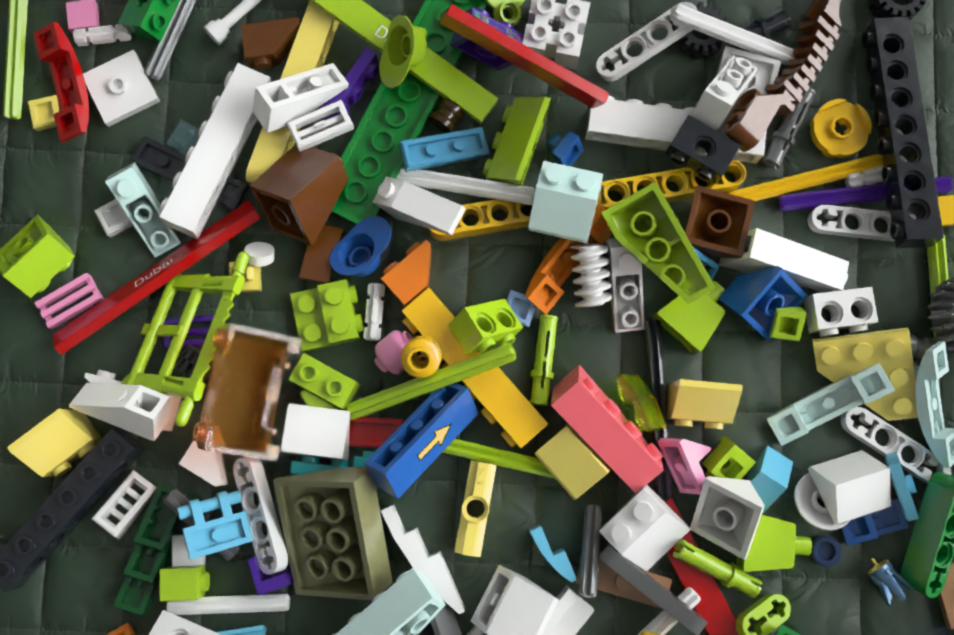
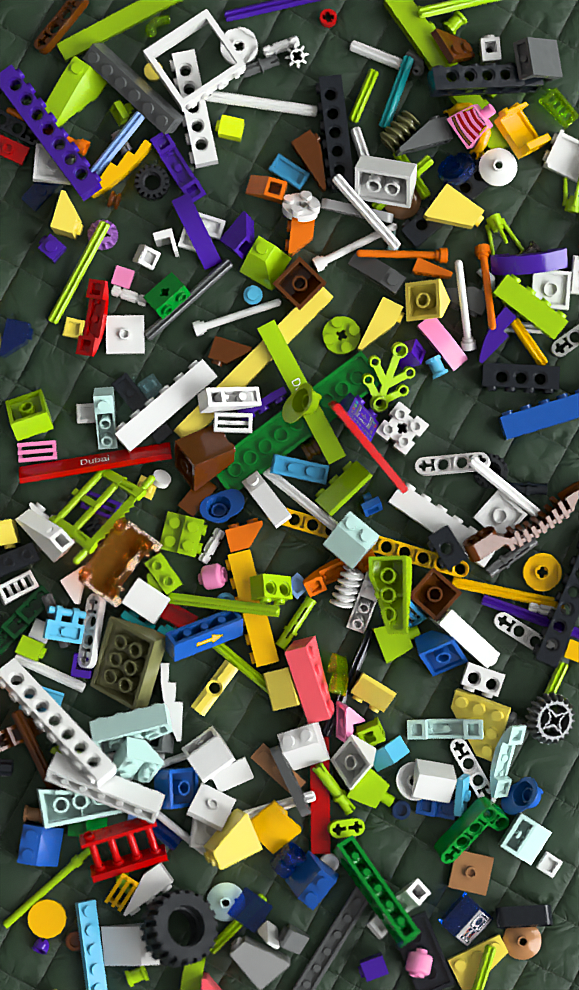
camera: 25 degrees right, 5 degrees up
yellow head [401,336,442,378] -> none
medium azure slope [529,524,577,583] -> none
dark grey axle [579,505,602,598] -> none
white slope [691,55,759,131] -> none
lime slope [769,307,807,342] -> none
flat silver piece [868,558,915,607] -> none

